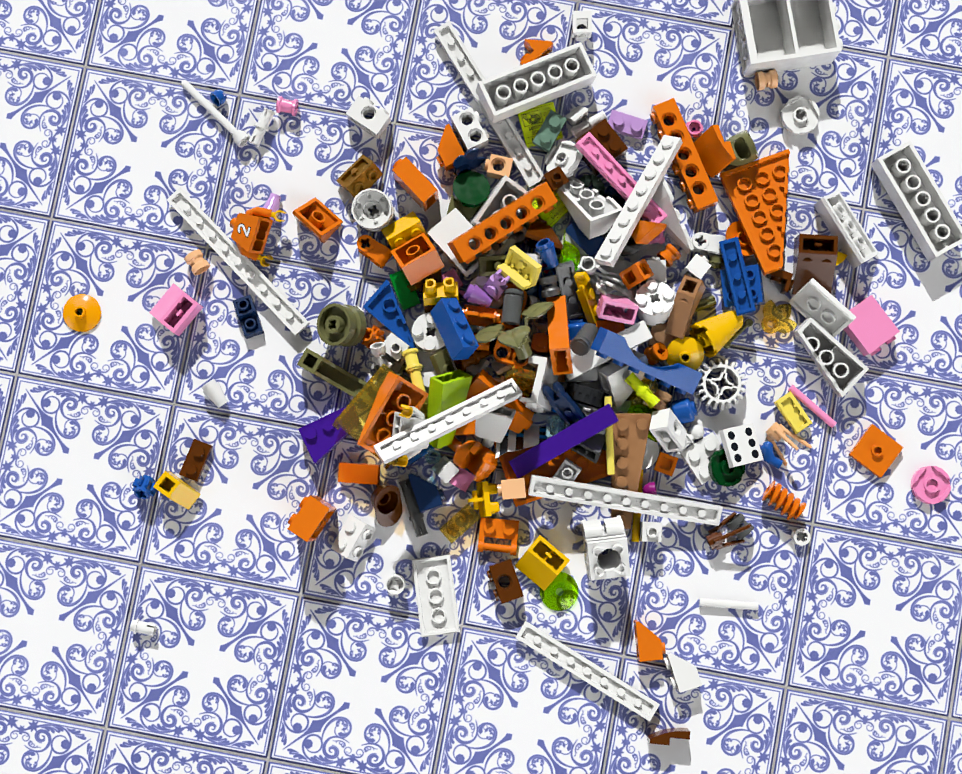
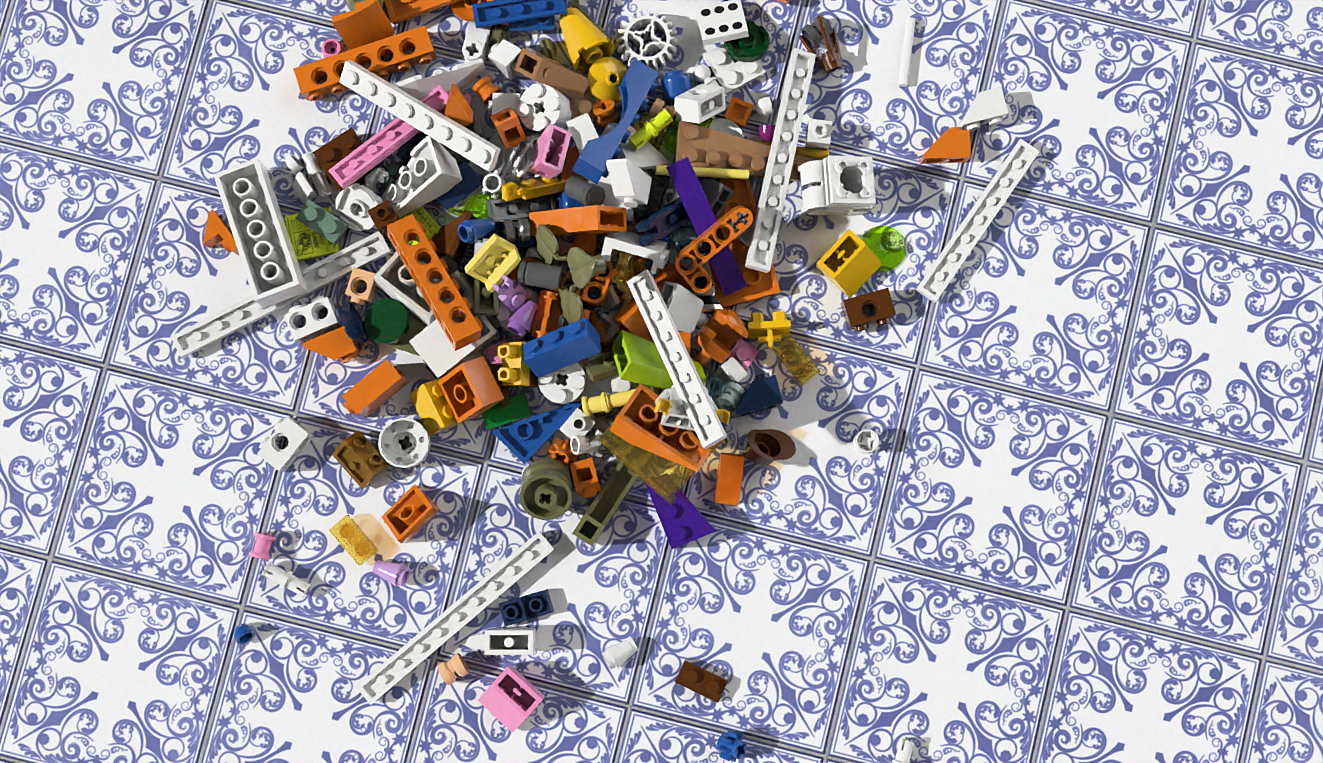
camera: 85 degrees left, 0 degrees up
yellow slope [153,471,201,510] -> none
white piece [181,80,250,147] -> none
orange torso [230,207,287,267] -> none
orange brick [287,495,337,542] -> none
white bracket [331,514,375,562] -> none
orange piece [357,235,392,269] -> none
dark grey pin [399,479,428,537] -> none
white tile [412,554,460,637] -> none
orange plate [477,517,519,556] -> none
light nougat brick [497,478,526,500] -> none
white brick [572,11,592,42] -> none
lavender plate [608,110,648,140] -> none
reddish brown slope [647,728,691,745] -> none
none -> white hinge [283,154,304,175]
none -> clear yellow plate [329,515,379,566]
none -> white arm [365,167,389,195]
none -> white hinge [467,628,536,655]
none -> orange brick [569,457,601,498]
none -> white slope [606,158,652,208]
none -> orange beam [674,205,753,293]
none -> light aqua wheel [715,382,746,415]
none -> white hinge [756,97,773,116]

